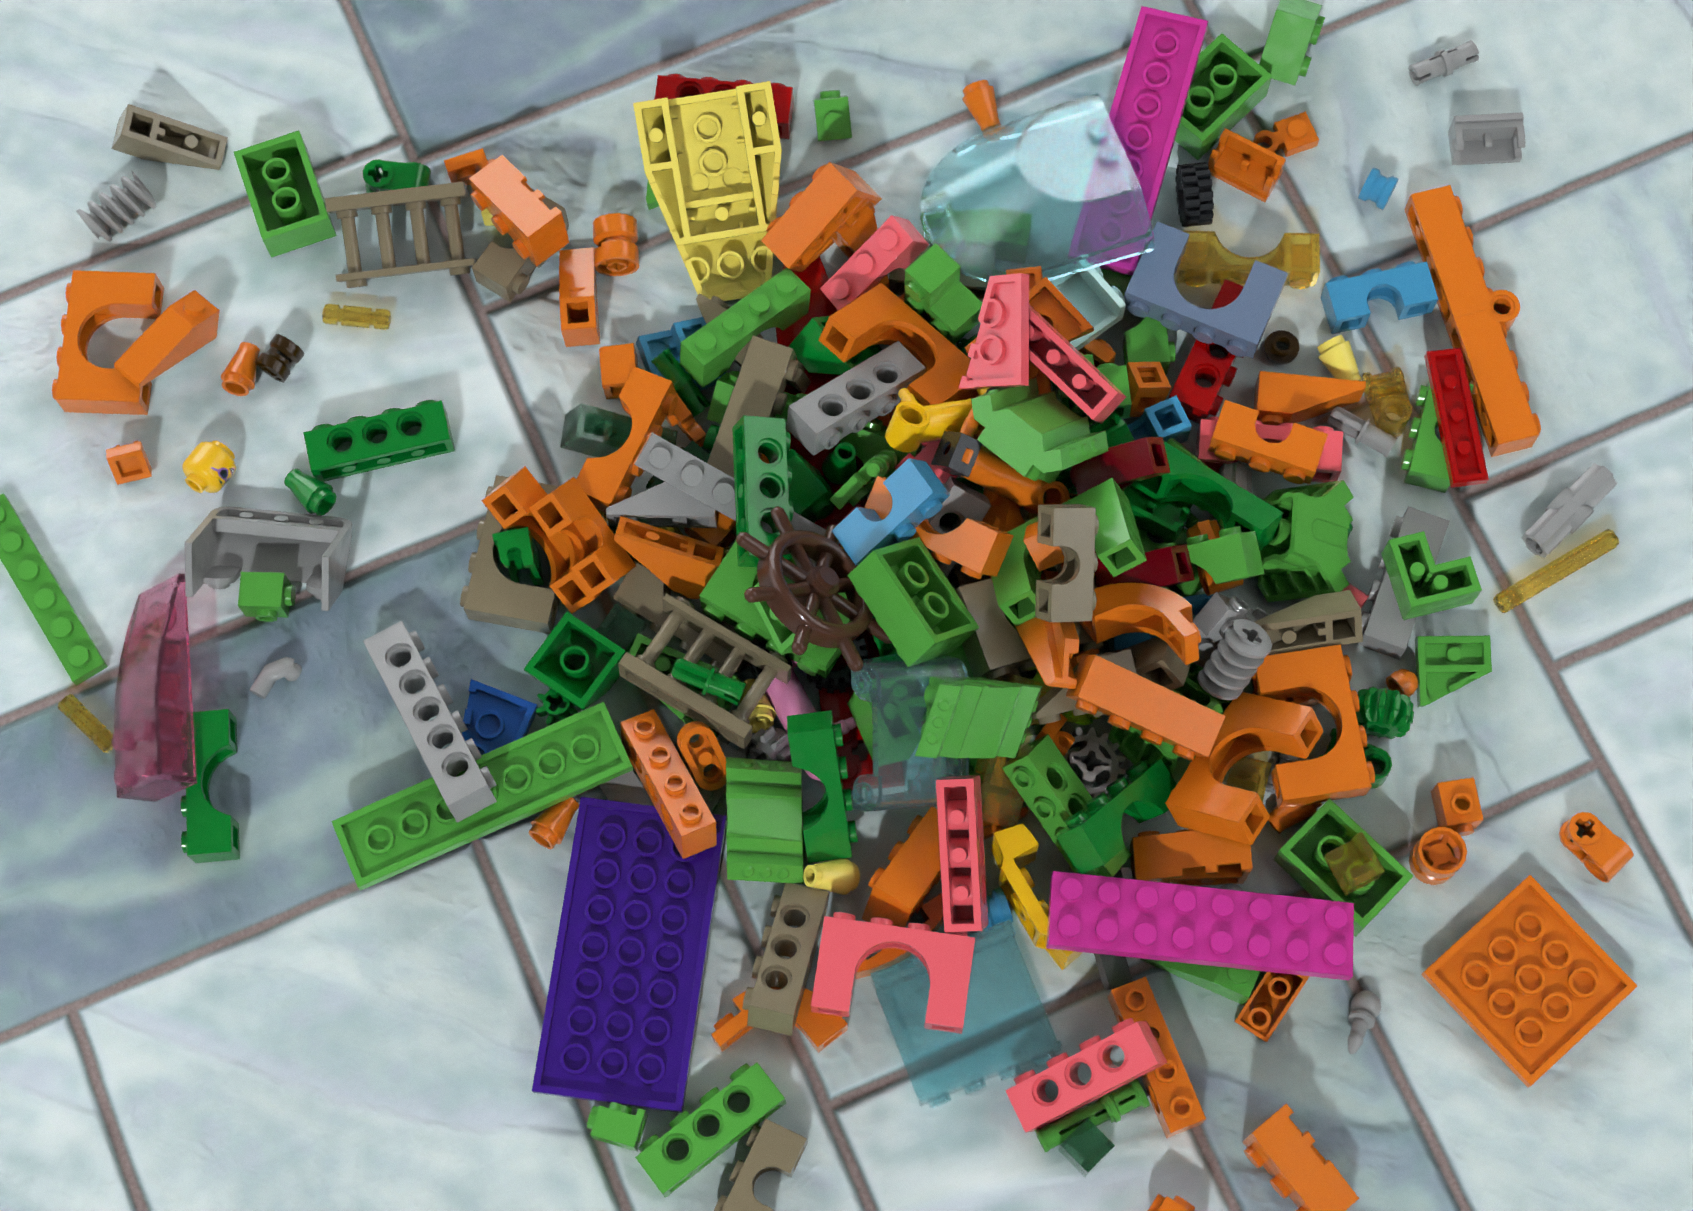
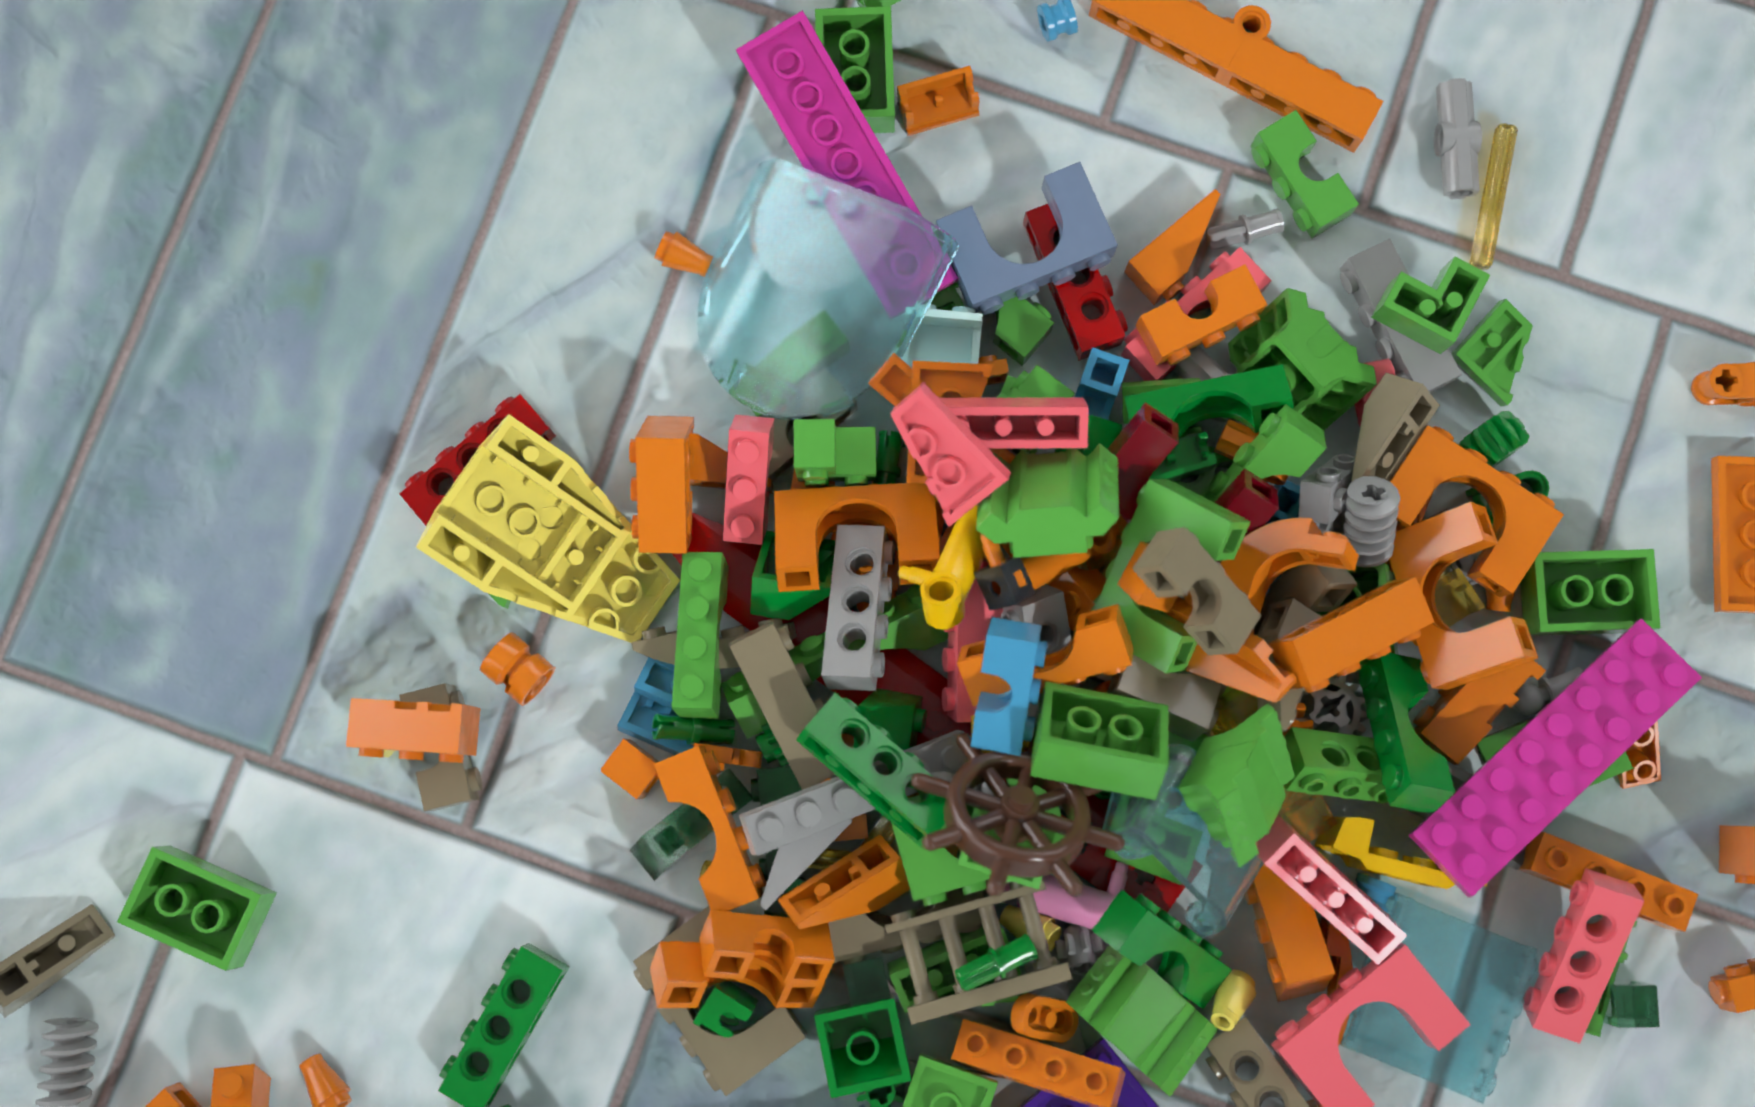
camera: 45 degrees left, 10 degrees up
dark brown wheel [255,334,304,383] -> none
clear yellow axle [322,304,391,330] -> none
dark tan fence [325,181,477,288] -> none
green piece [363,159,431,203] -> none
orange bracket [444,148,494,185] -> none
orange slope [559,247,601,347] -> none
bright green bracket [813,90,852,142] -> none
green cone [822,442,857,485] -> none
bright green plate [829,449,898,510] -> none
orange brick [1127,362,1171,417] -> none
black tyre [1175,162,1214,227] -> none
clear yellow arch [1177,231,1320,289] -> none
orange plate [1253,111,1319,157] -> none
dark brown plate [1264,330,1299,365] -> none
light yellow cone [1317,335,1362,381] -> none
dark azure arch [1320,261,1438,334] -> none
clear yellow panel [1324,832,1385,896] -> none
light grey bar [1348,991,1381,1054] -> none
clear yellow piece [1362,366,1412,437] -> none
orange hinge [1386,669,1418,697] -> none
orange wheel [1409,827,1467,885] -> none
red tile [1424,347,1489,488] -> none
orange brick [1430,777,1484,837] -> none

